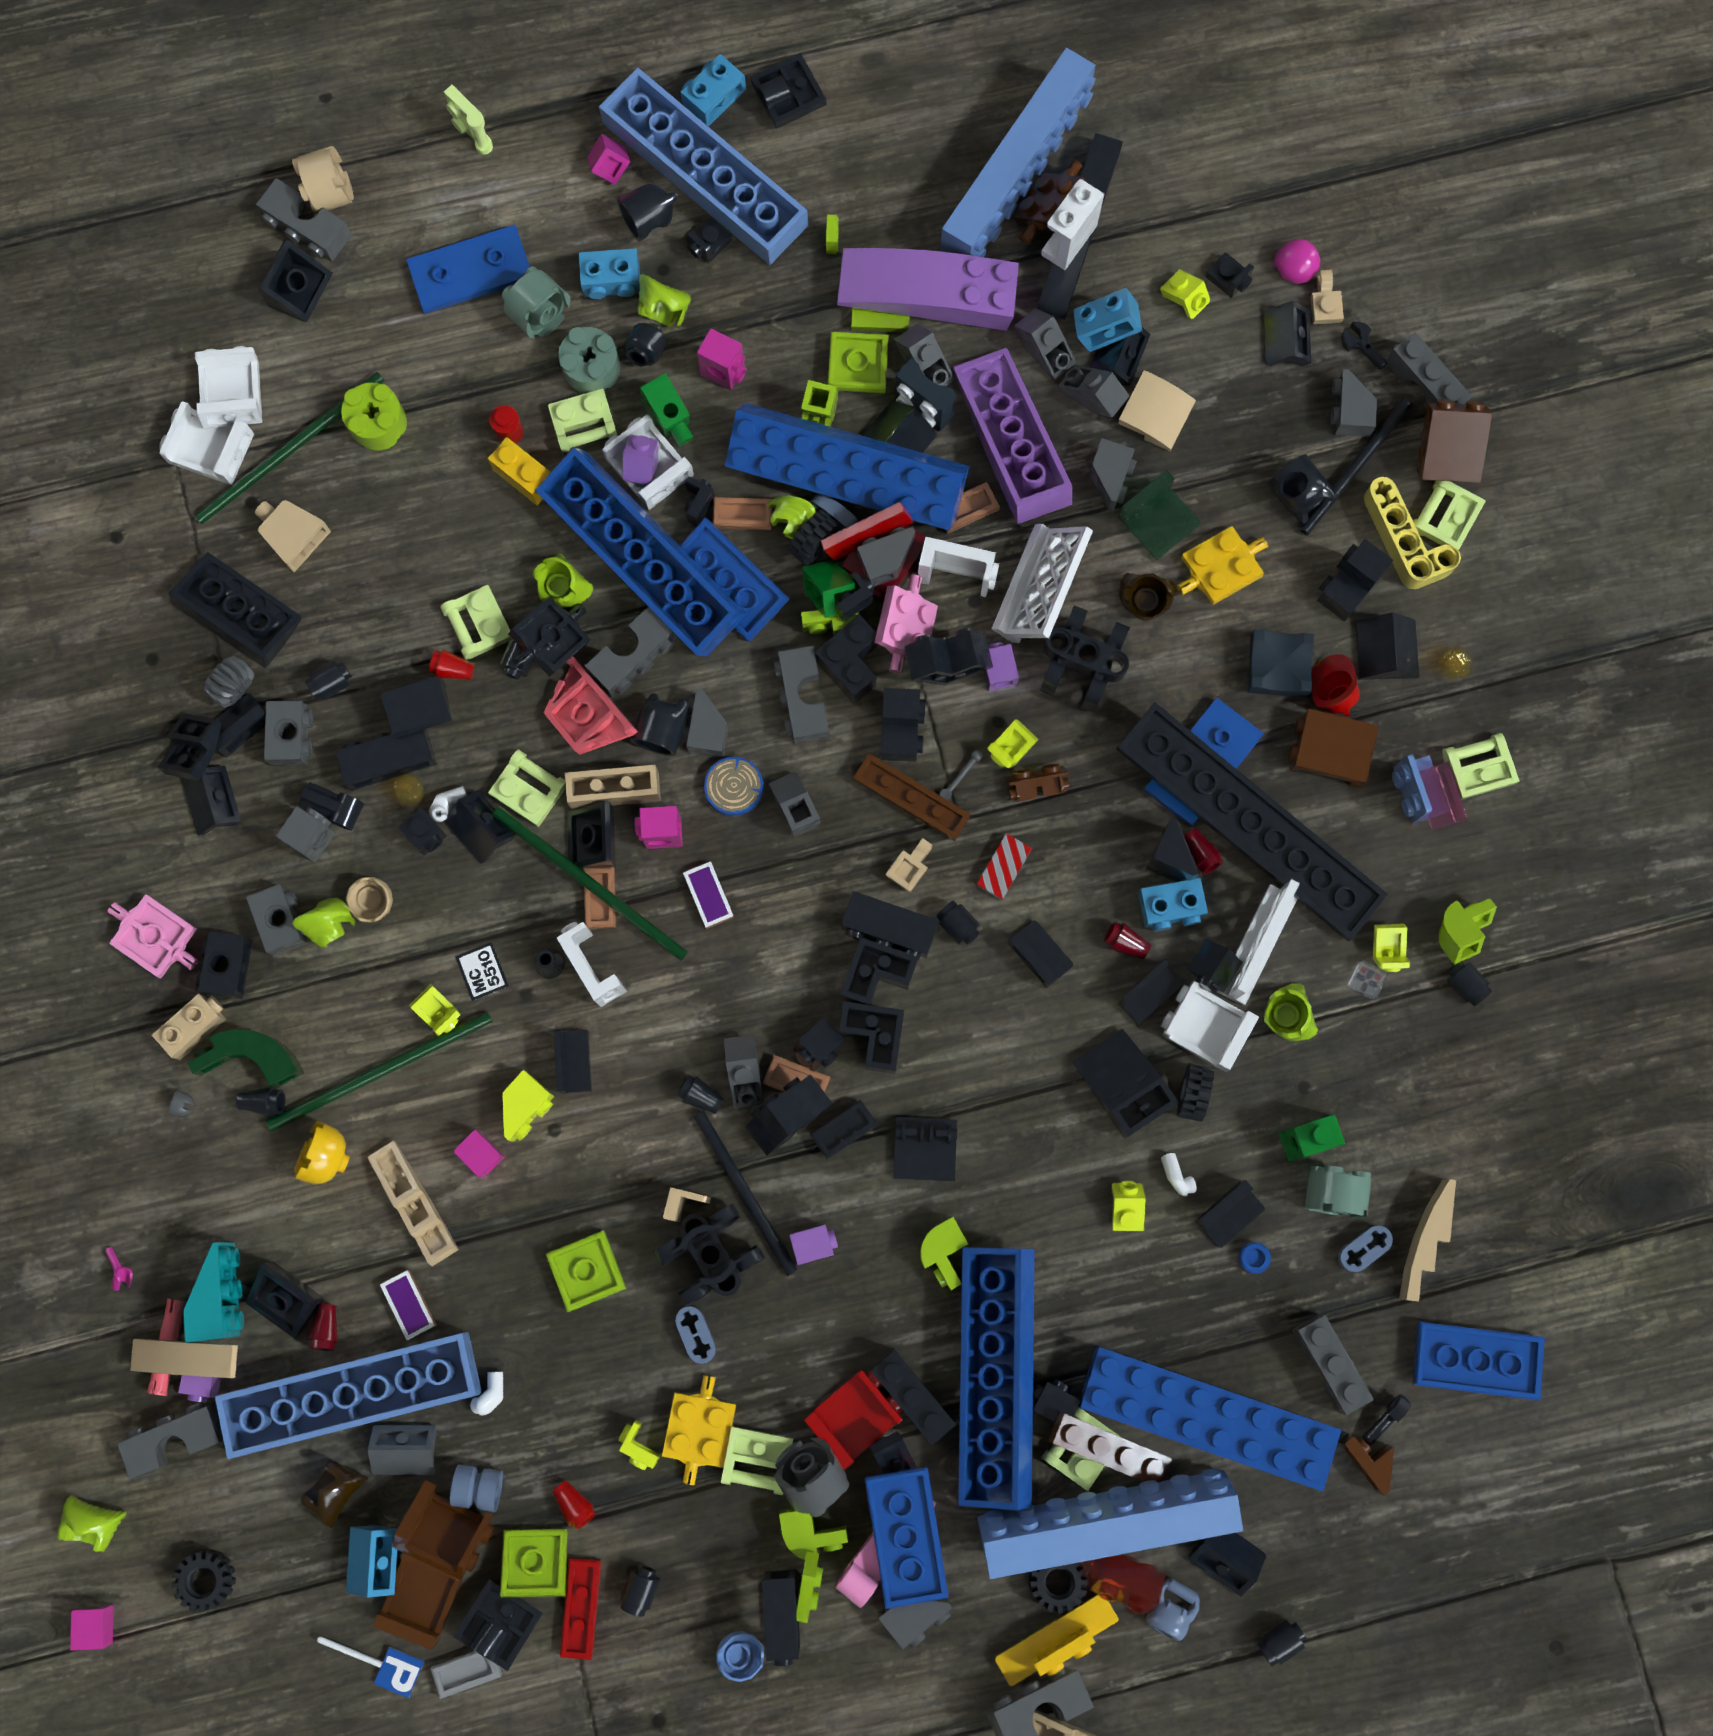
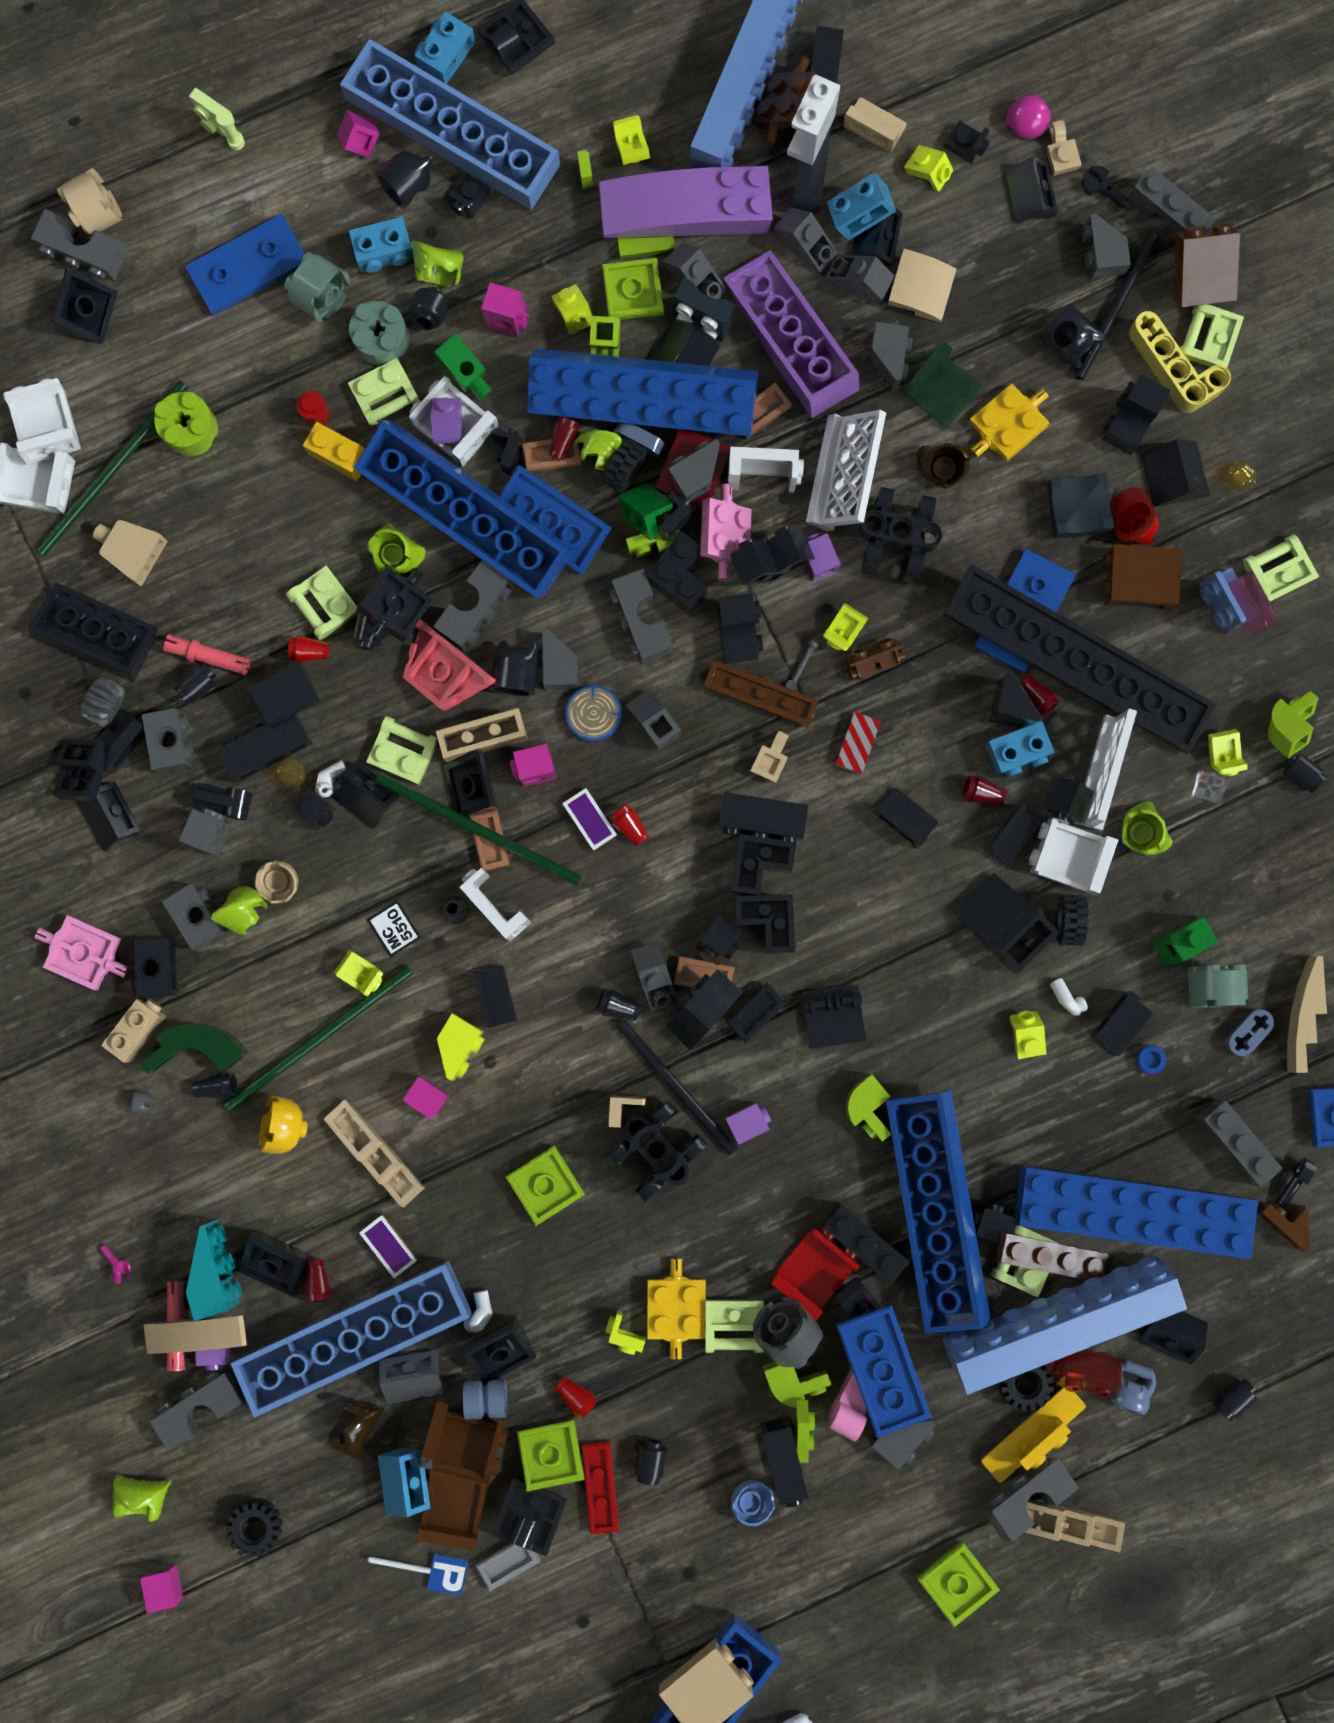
camera: 10 degrees left, 5 degrees up
sand blue beam [675,1306,716,1364] -> none
red tile [821,502,913,561] -> none
black brick [936,900,981,945] -> none
none -> coral pin [163,634,251,676]
none -> black slope [461,1317,537,1385]
none -> dark red cone [548,416,580,461]
none -> neon yellow bracket [551,284,592,335]
none -> red cone [609,803,649,847]
none -> neon yellow bracket [613,115,650,165]
none -> tan panel [843,98,907,153]

